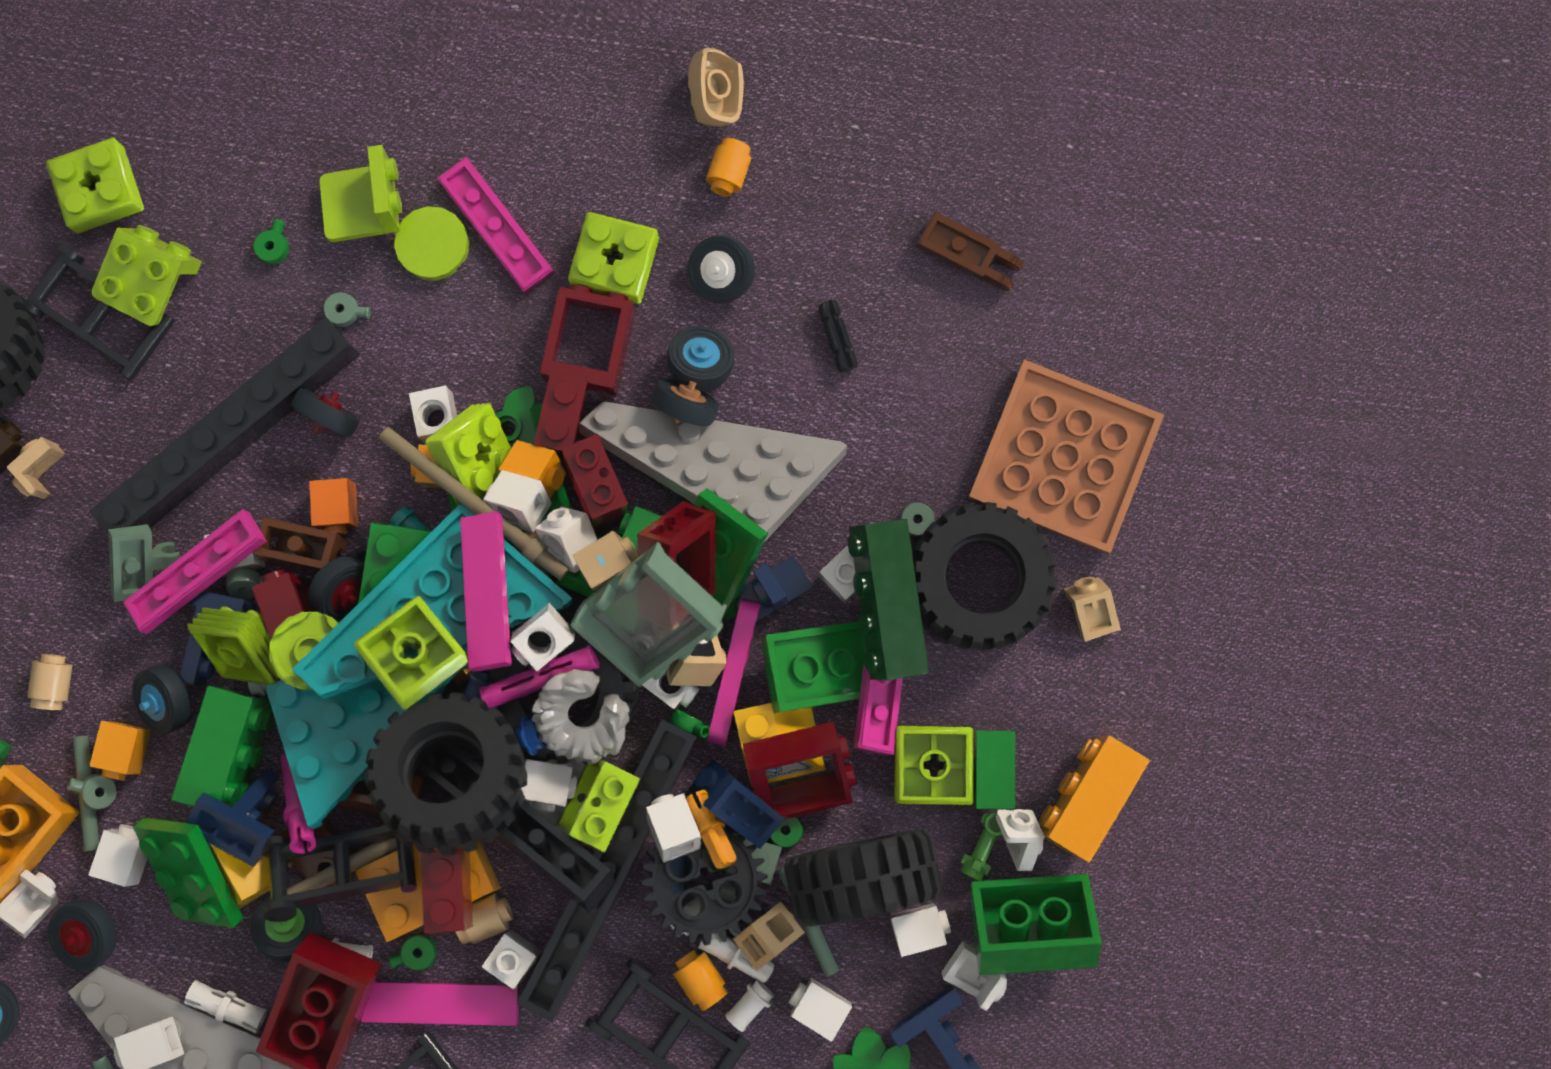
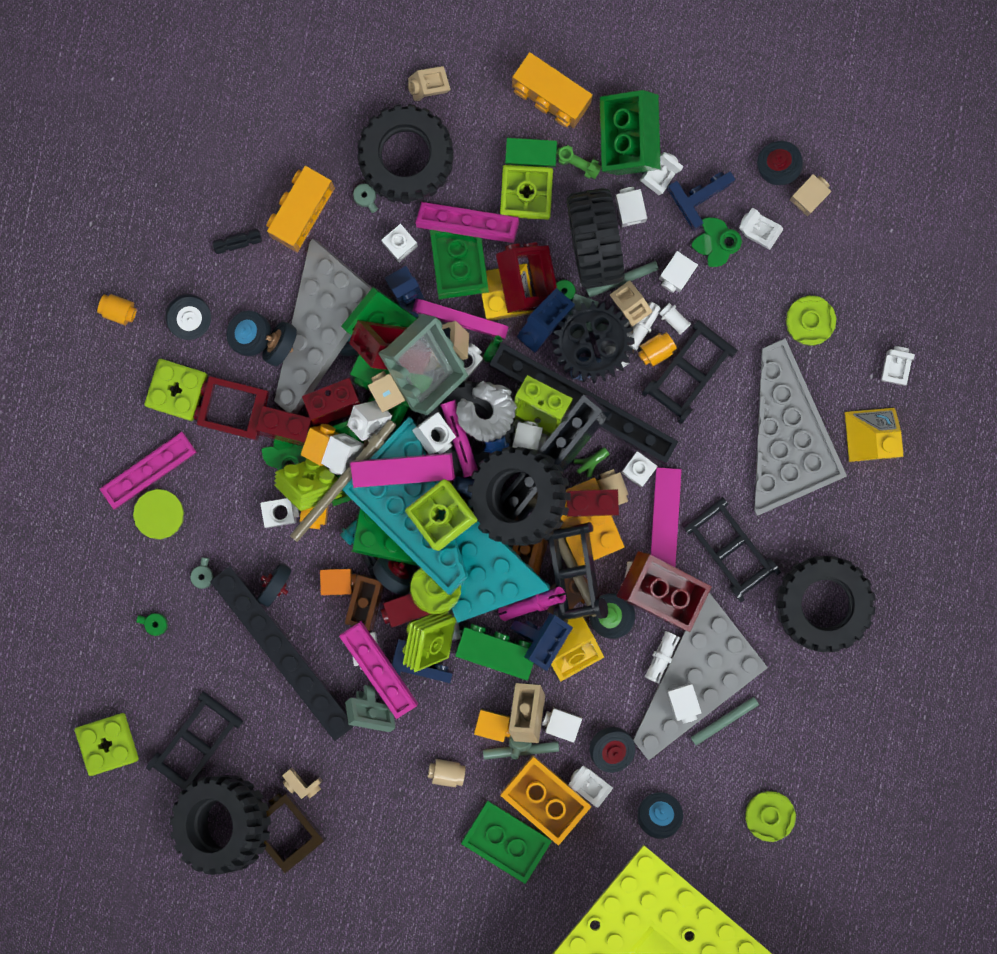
camera: 90 degrees left, 5 degrees up
lime bracket [92,225,202,326] -> none
black wheel [132,665,190,735] -> none
green plate [132,817,243,928] -> none
sand green piece [225,568,263,599] -> none
lime bracket [319,145,402,242] -> none
green piece [389,934,437,971] -> none
white brick [646,793,701,863] -> none
light orange axle [686,790,737,869] -> none
tan piece [688,47,744,128] -> none
dark green brick [847,519,929,681] -> none
reddish brown hinge [916,211,1024,291] -> none
nougat plate [968,359,1164,555] -> none
white bracket [995,809,1045,871] -> none
none -> light orange brick [266,166,335,253]
none -> tan brick [509,683,545,743]
none -> bright green bar [574,447,610,477]

